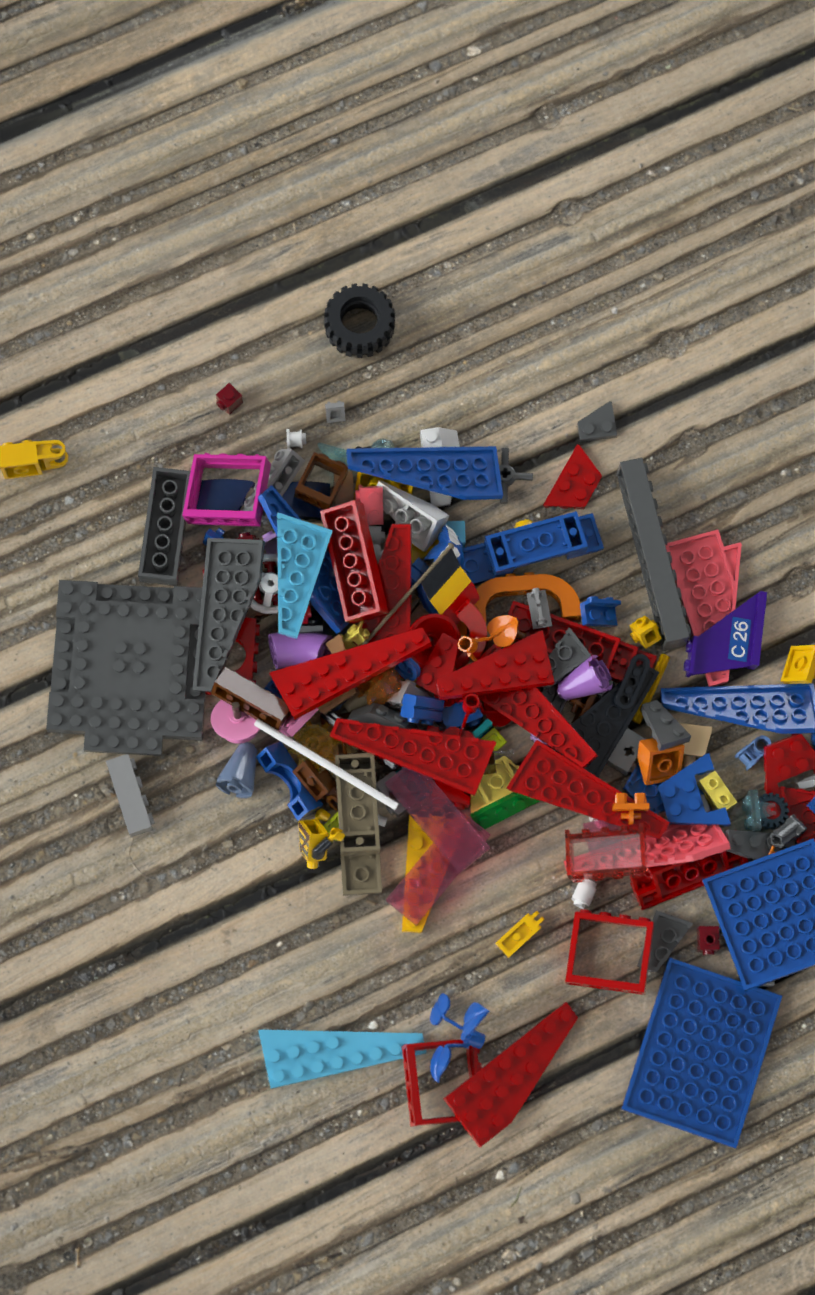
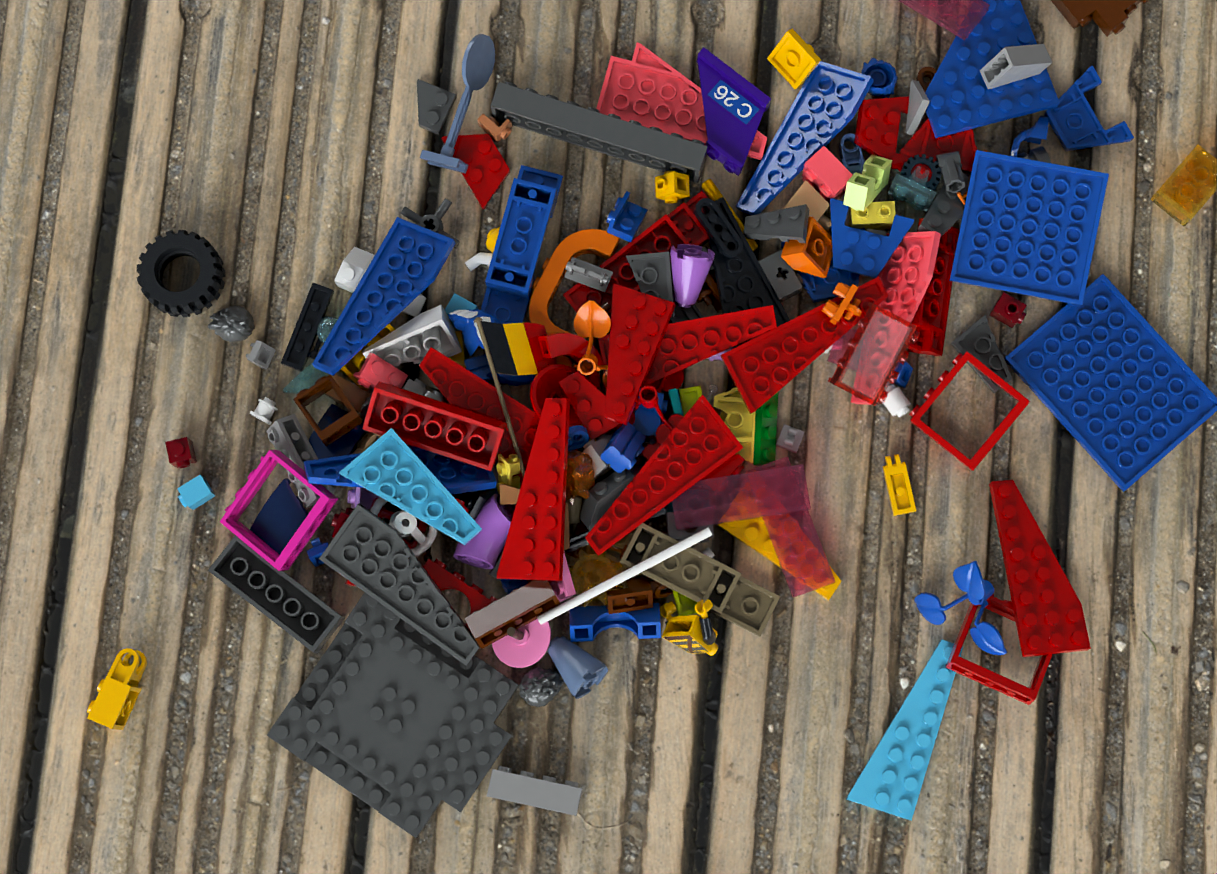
camera: 50 degrees left, 5 degrees up
none -> medium azure brick [177,475,216,510]
none -> dark grey hair [208,305,255,342]
none -> black plate [281,283,334,372]
none -> sand blue piece [420,34,495,174]
none -> white arm [465,252,493,271]
none -> nougat bracket [477,114,512,142]
none -> dark grey hair [519,667,564,707]
none -> light grey tile [776,424,804,453]
none -> coral piece [801,146,853,204]
none -> yellowish green arch [843,154,892,211]
none -> blue tile [886,359,913,388]

